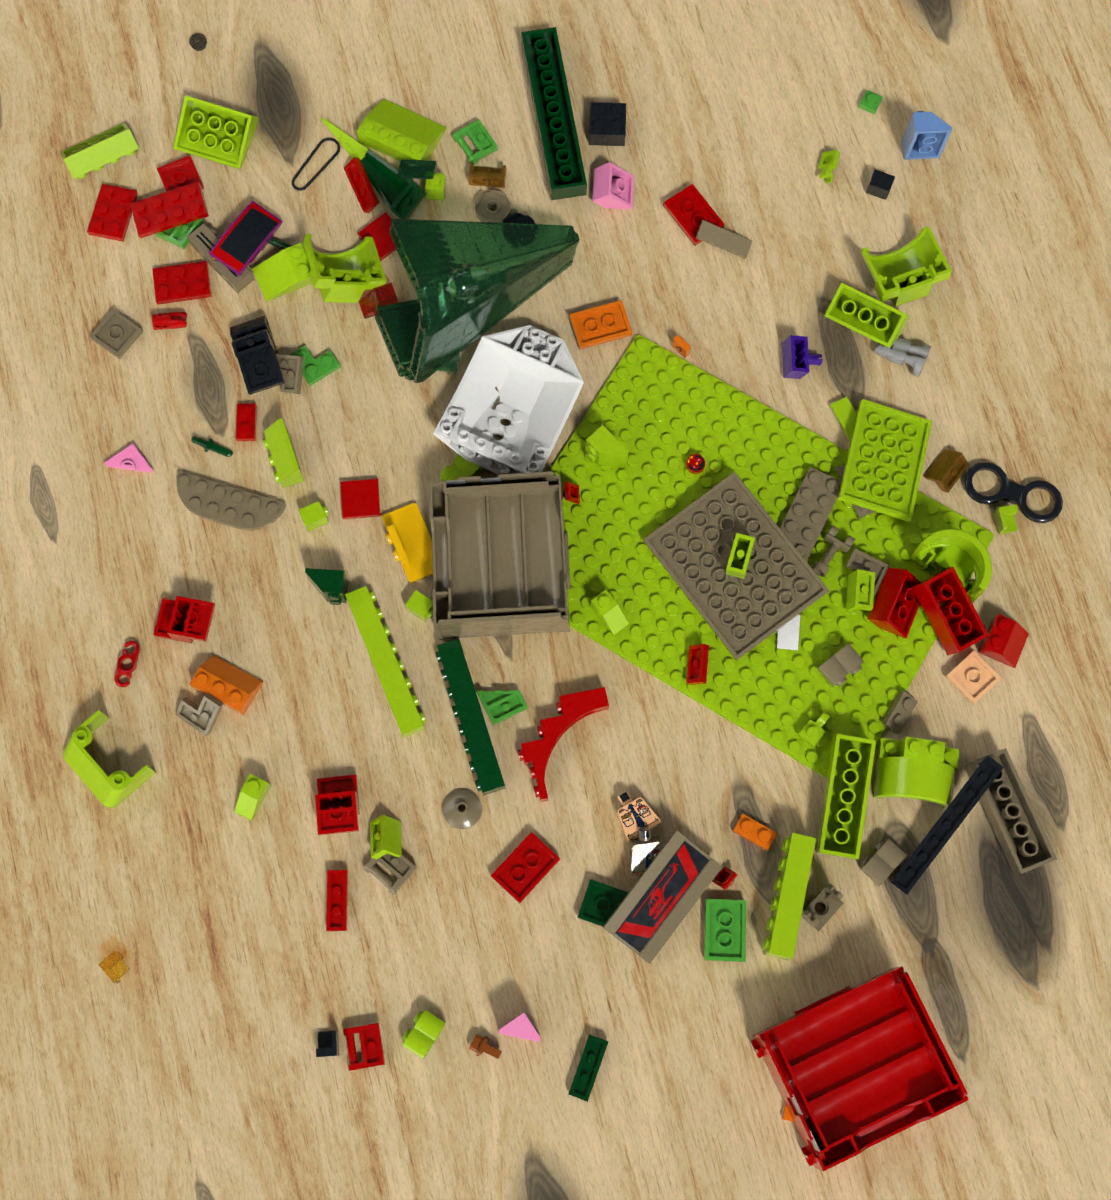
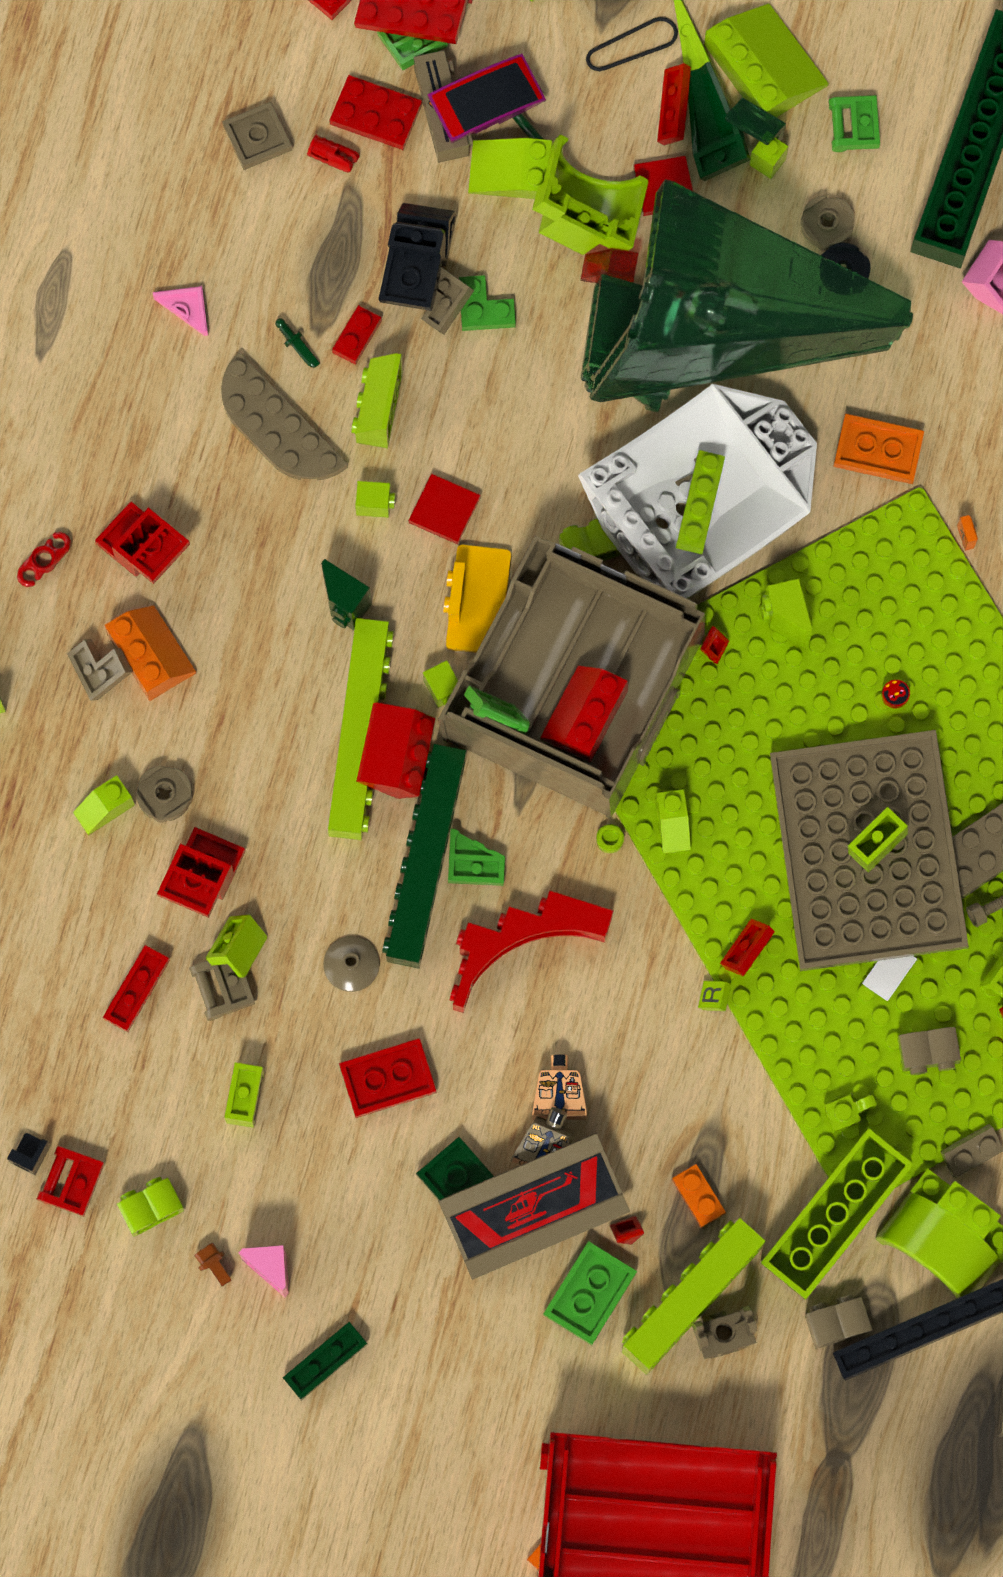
camera: 30 degrees right, 0 degrees up
pearl gold hinge [468,162,507,188] -> none
none -> dark tan plate [137,766,192,823]
none -> lime panel [224,1062,264,1128]
none -> red slope [356,702,435,799]
none -> bright green plate [464,685,530,734]
none -> red slope [540,666,628,763]
none -> lime tile [596,824,624,853]
none -> lime plate [676,450,725,554]
none -> lime tile [698,981,731,1011]

